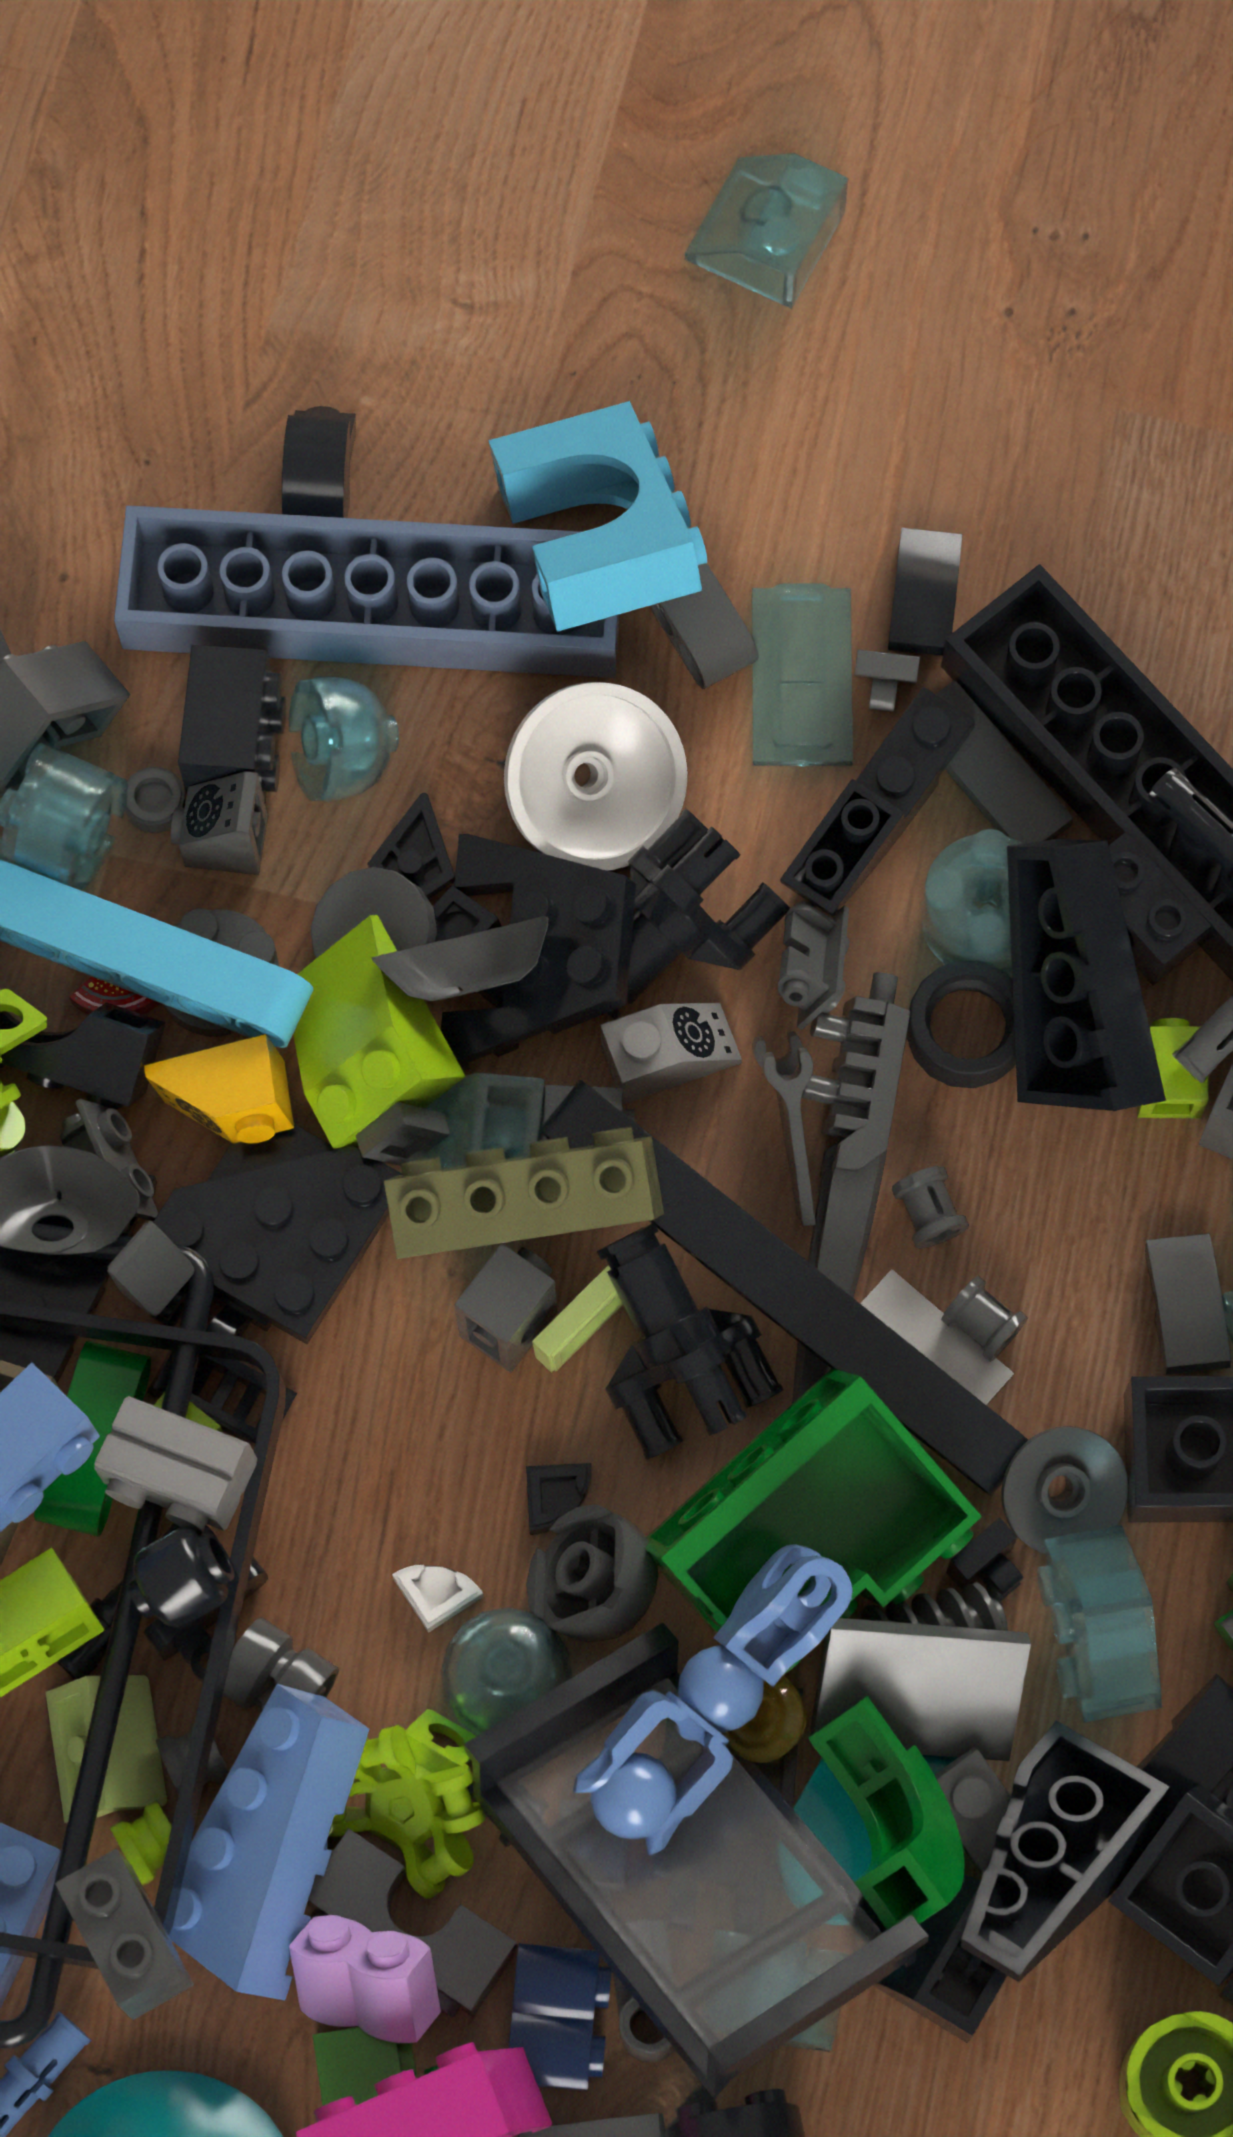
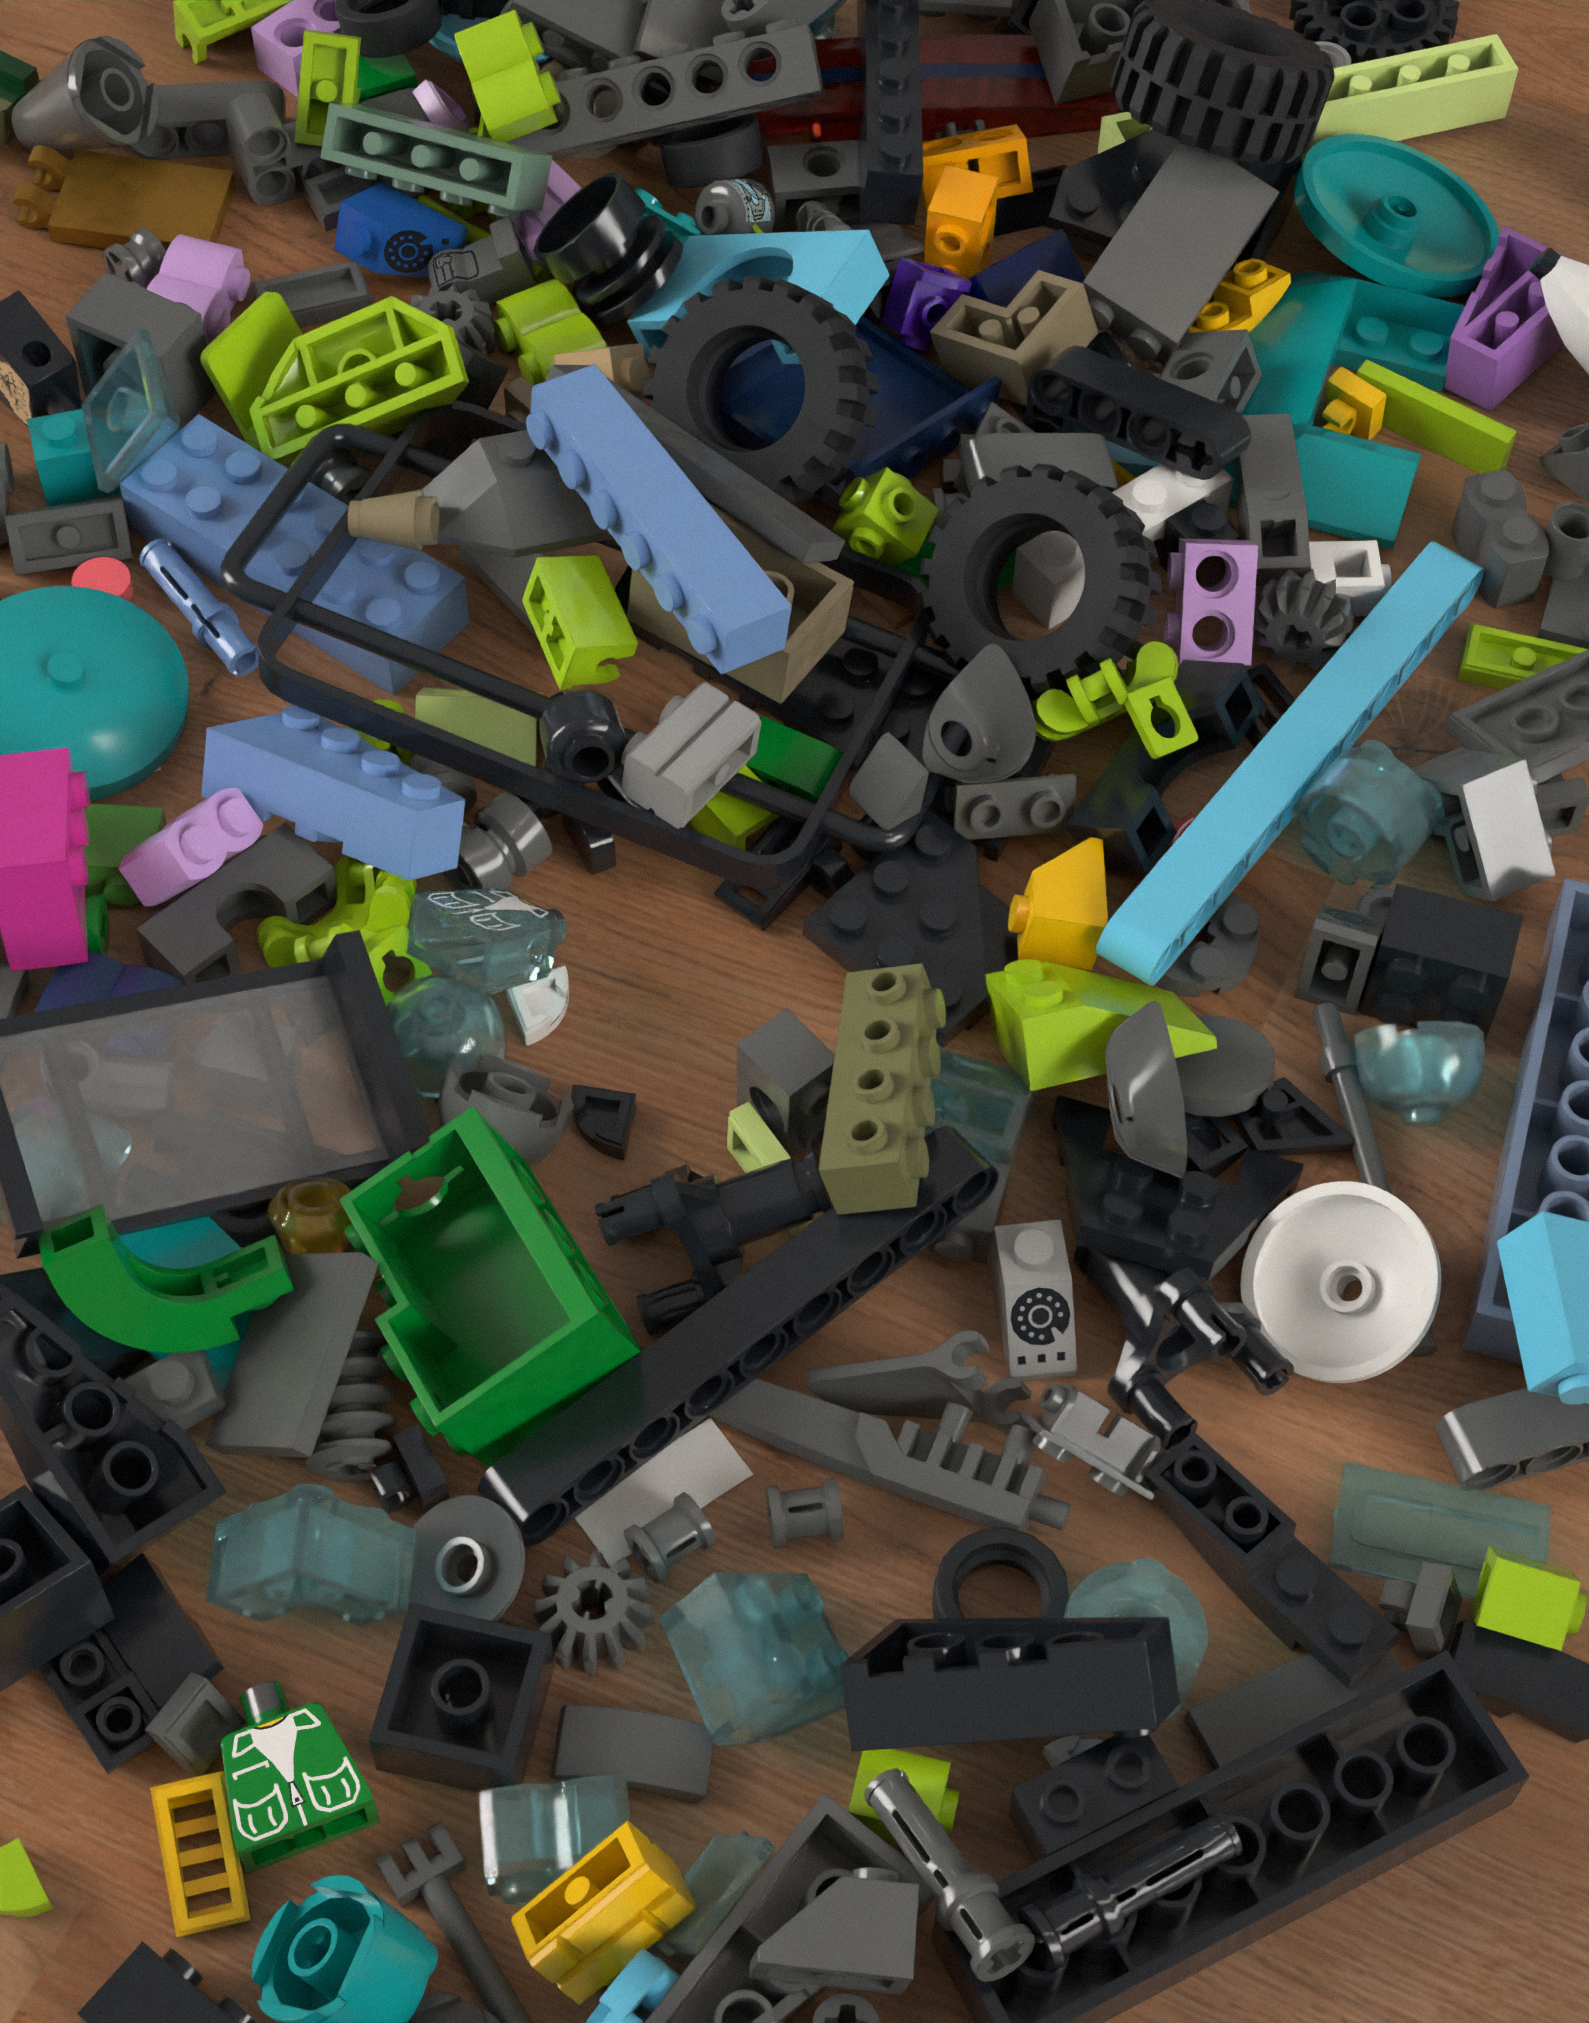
camera: 100 degrees right, 15 degrees down
dark grey brick [55,1848,194,2020] -> none
dark grey tile [356,1102,450,1166] -> none
medium blue piece [573,1544,852,1855] -> none
none -> clear light blue torso [406,888,567,995]
none -> dark grey gear [532,1549,654,1677]
none -> clear light blue slope [659,1572,849,1745]
none -> dark grey bar [1312,1002,1437,1357]
none -> lime brick [1469,1546,1587,1651]

